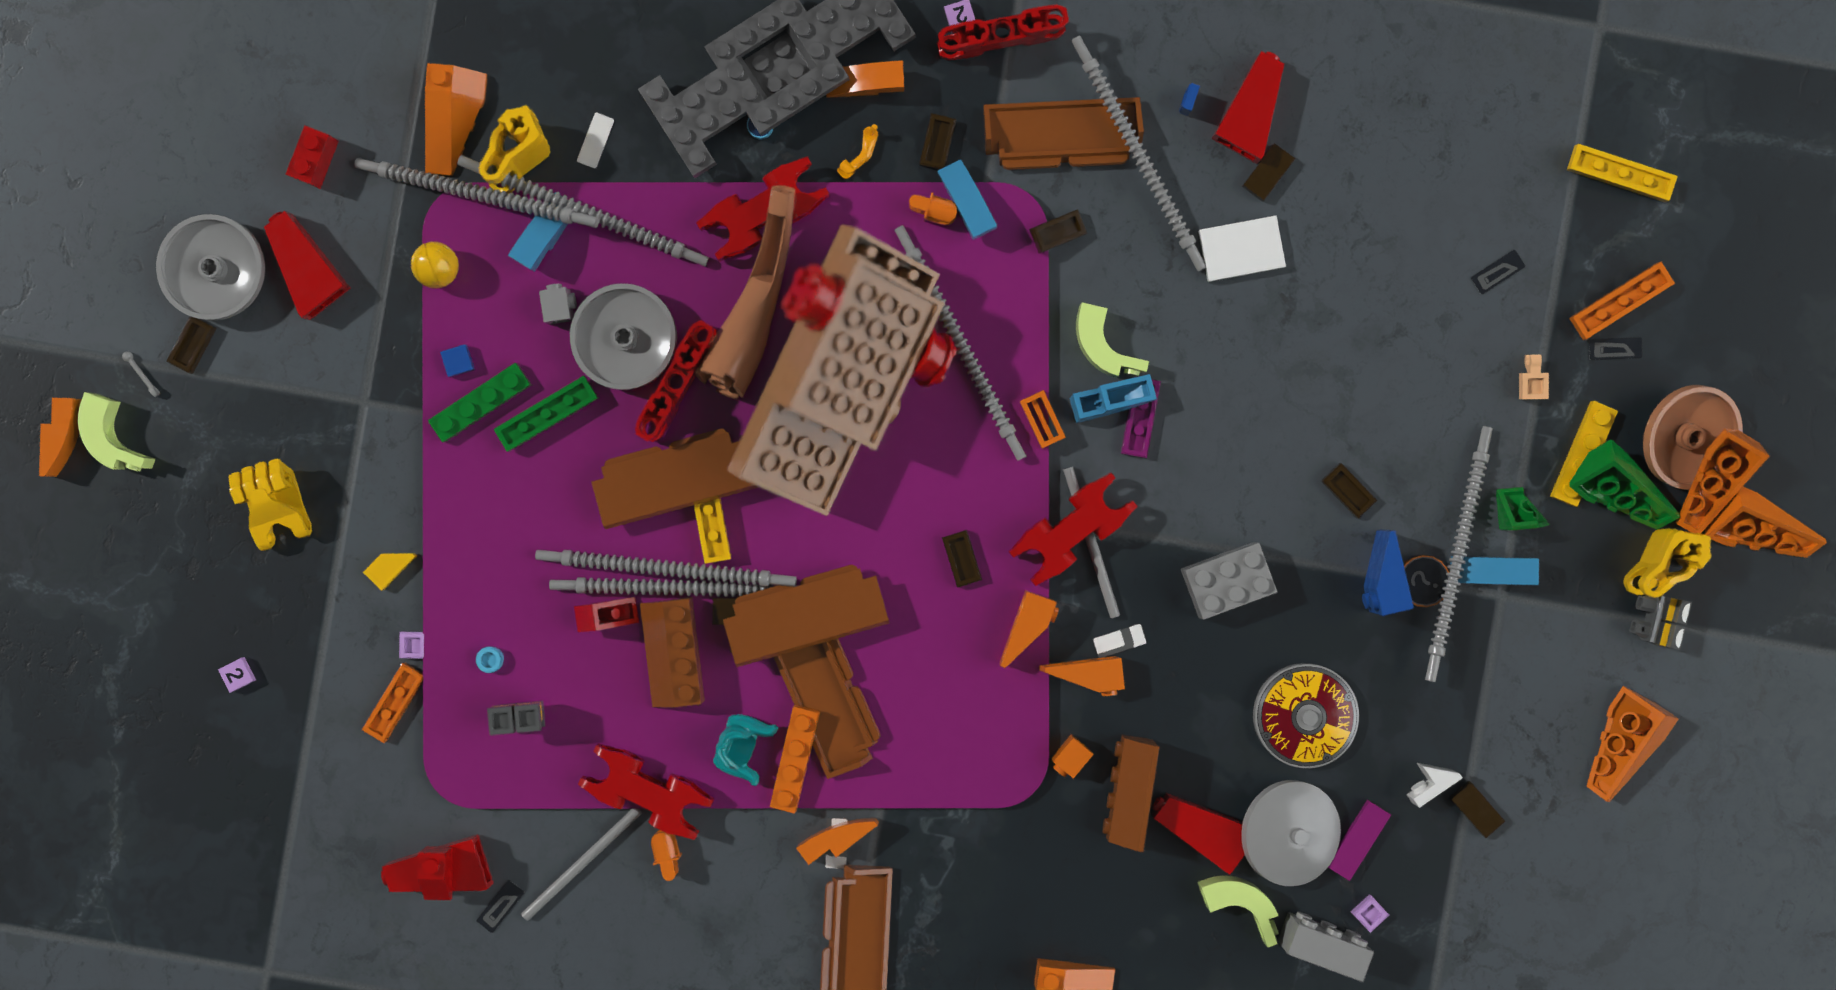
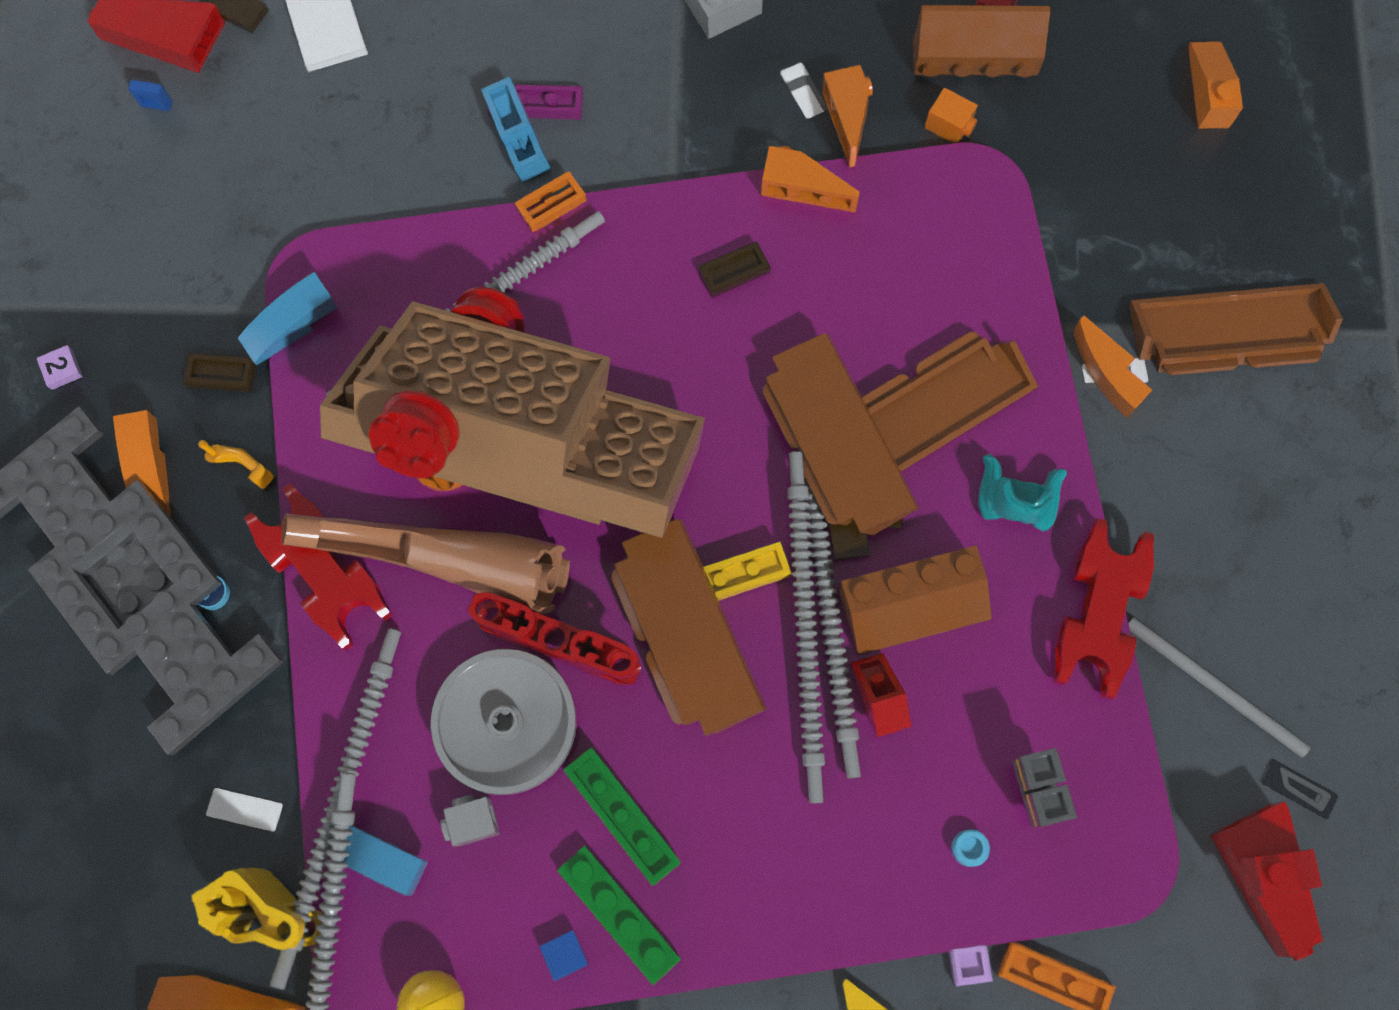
camera: 90 degrees left, 15 degrees down
orange arm [651,830,682,881] -> none
orange plate [770,705,820,814] -> none
orange arm [909,192,957,225] -> none
red piece [937,5,1069,60] -> none
dark orange slope [984,97,1144,170] -> none
red piece [1008,472,1138,586] -> none
dark brown tile [1029,209,1088,254] -> none
light grey piece [1063,467,1120,618] -> none
light grey hose [1071,35,1206,271] -> none
yellowish green arch [1076,302,1149,377] -> none

